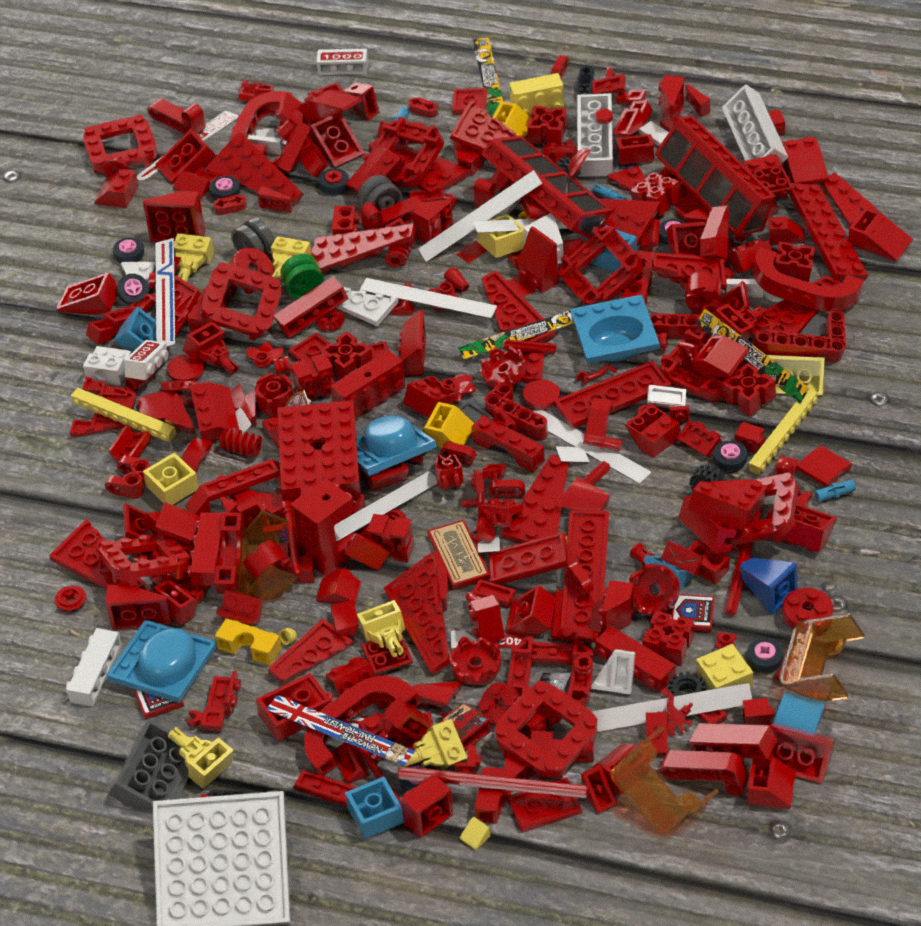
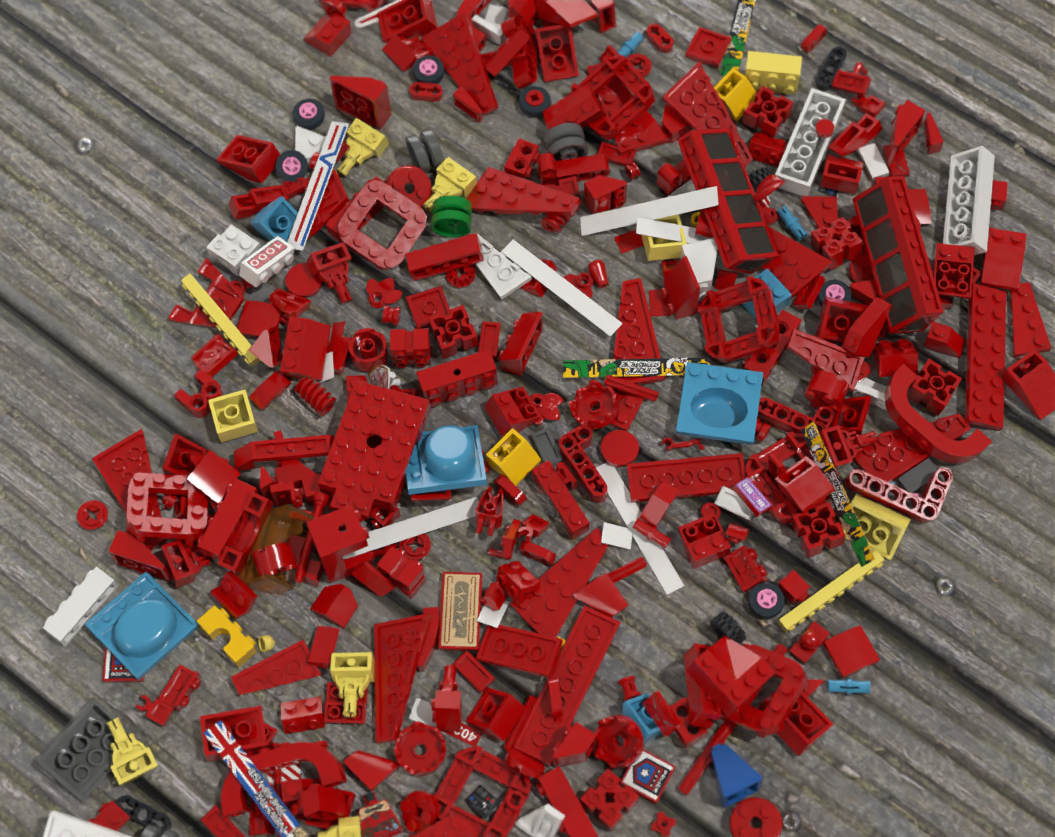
camera: 20 degrees right, 20 degrees up
none -> tile [732,477,773,517]

